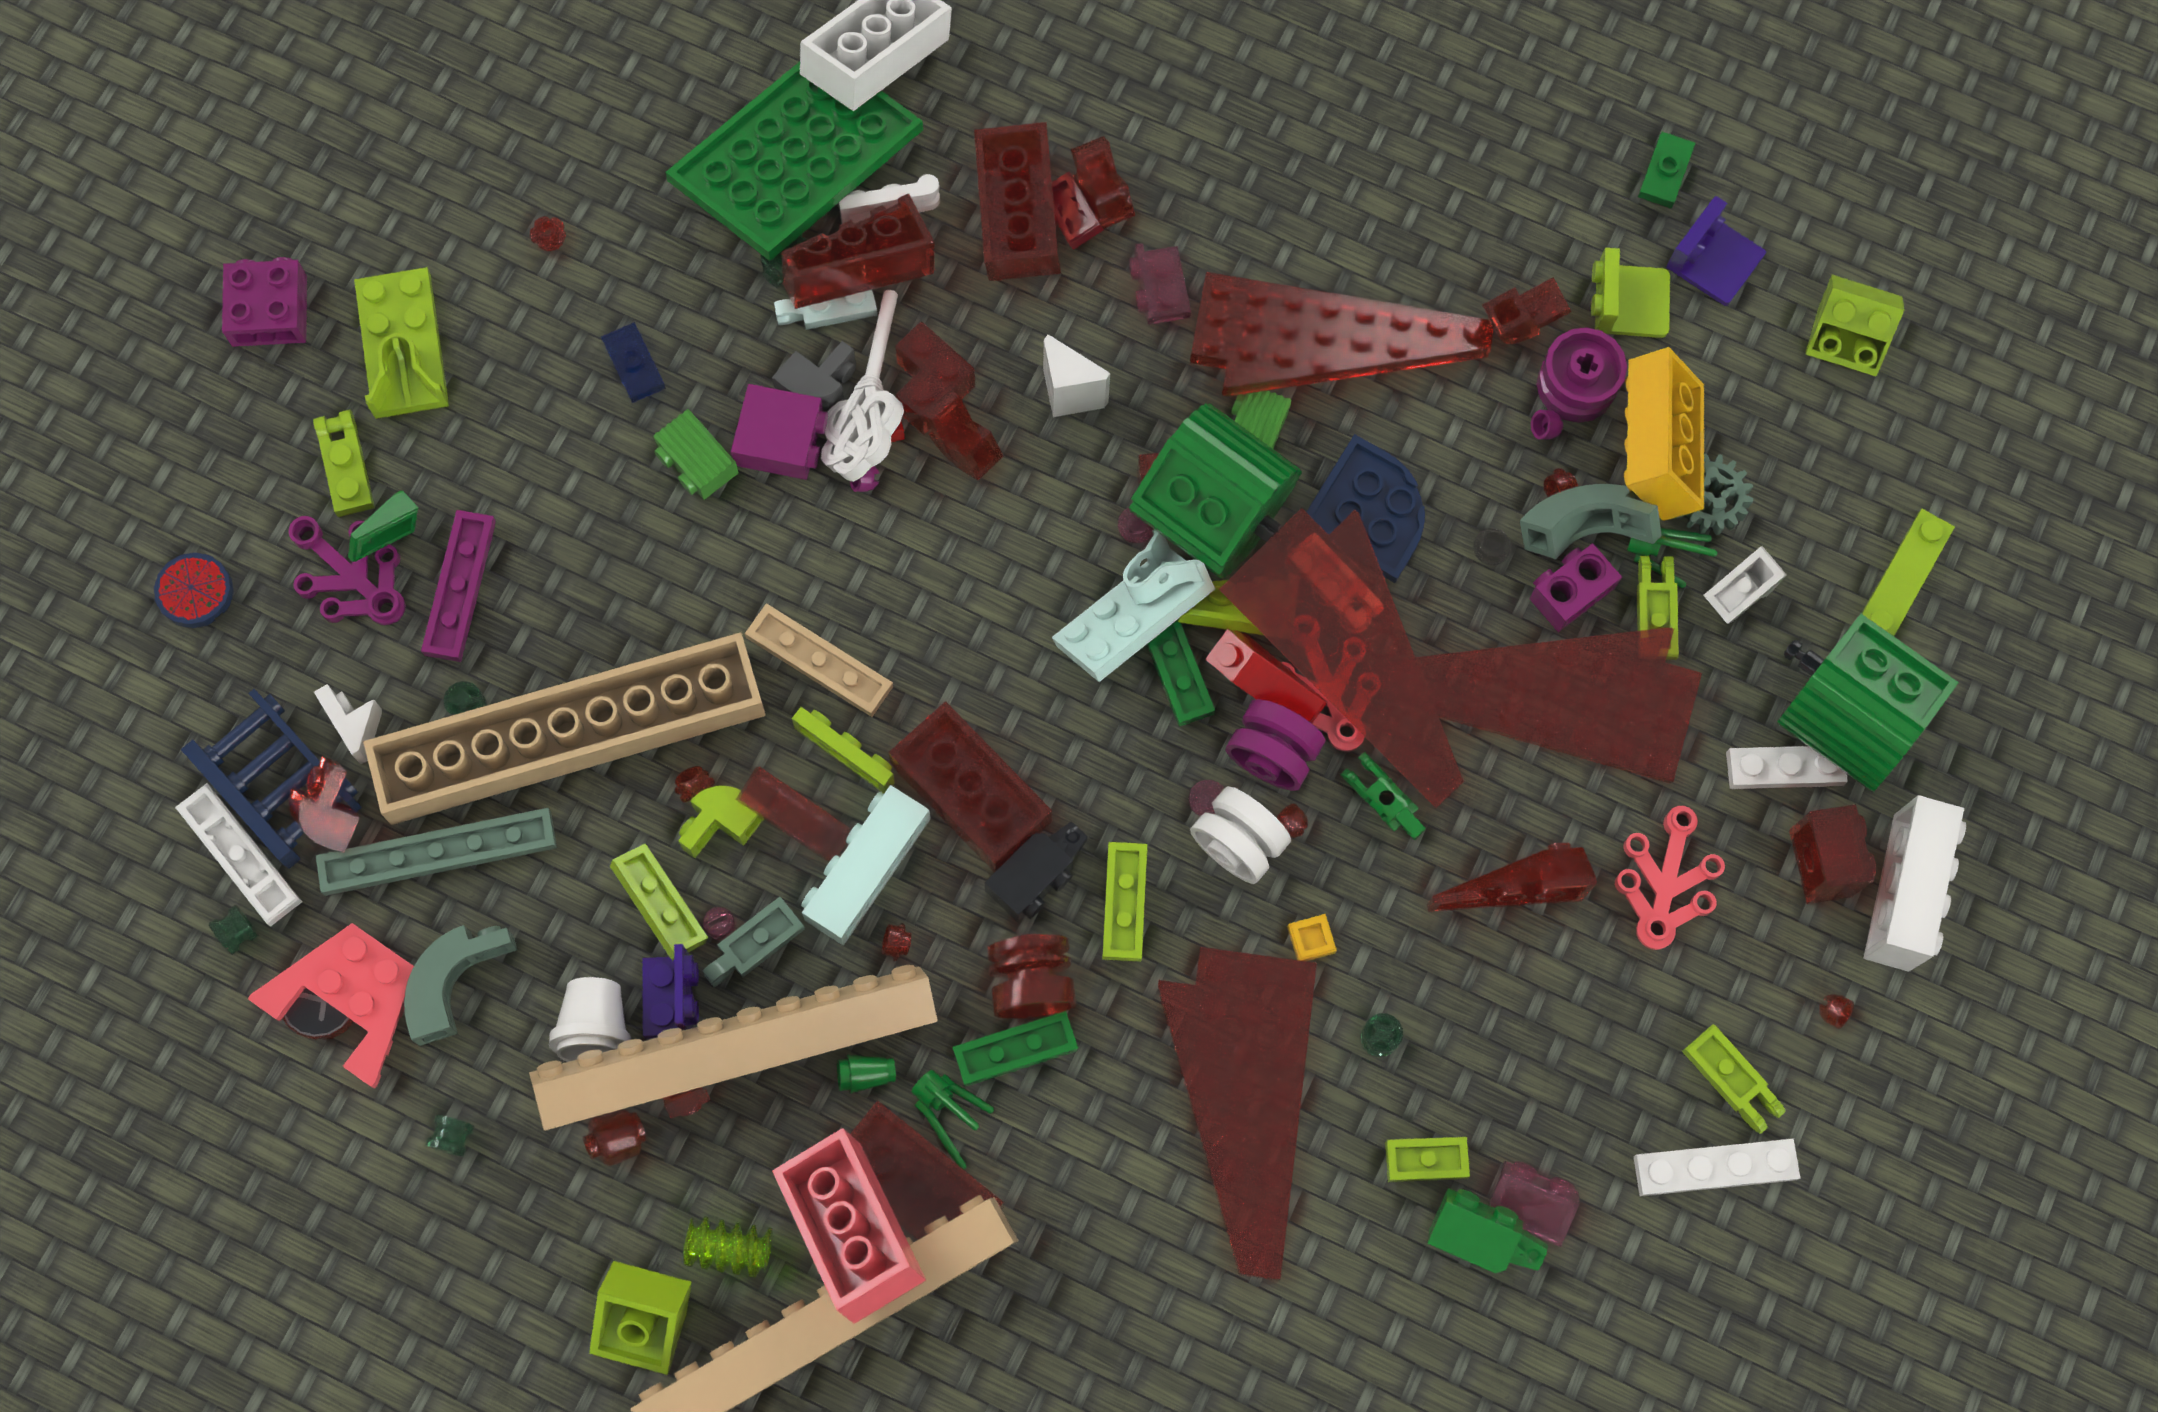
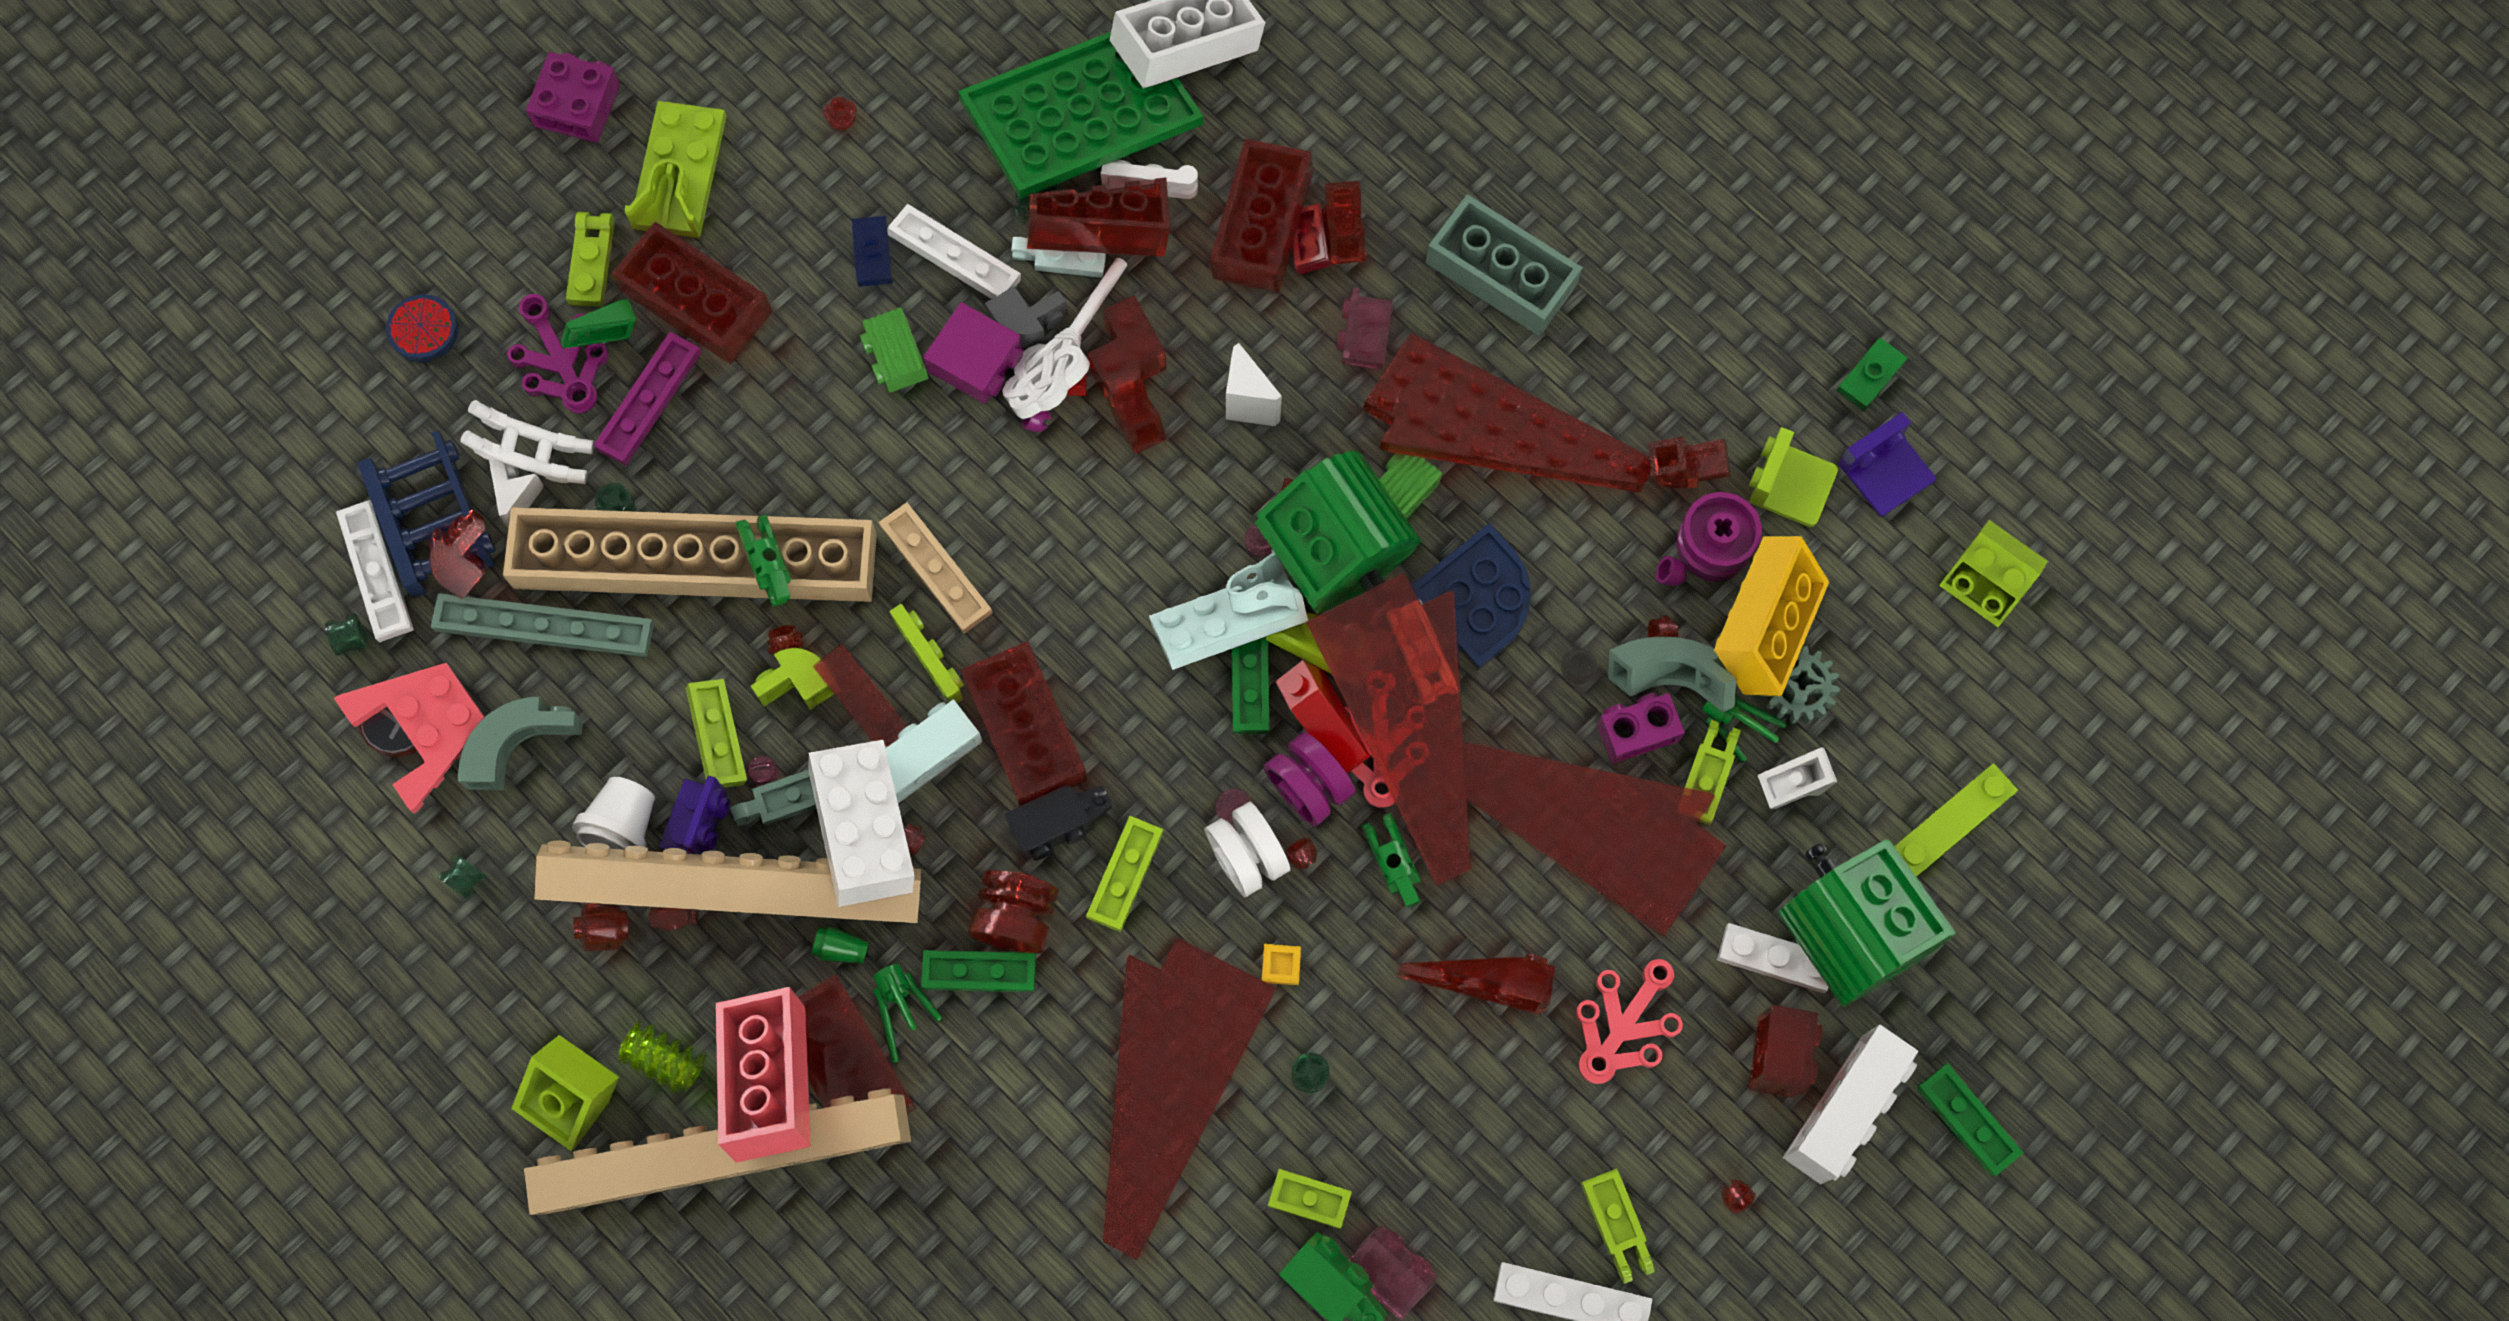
camera: 20 degrees right, 0 degrees up
none -> white piece [461,400,594,484]
none -> clear red brick [612,222,773,364]
none -> green hinge [735,515,791,607]
none -> white brick [809,740,915,907]
none -> white plate [887,204,1021,299]
none -> sand green brick [1425,194,1583,337]
none -> green plate [1916,1063,2024,1178]

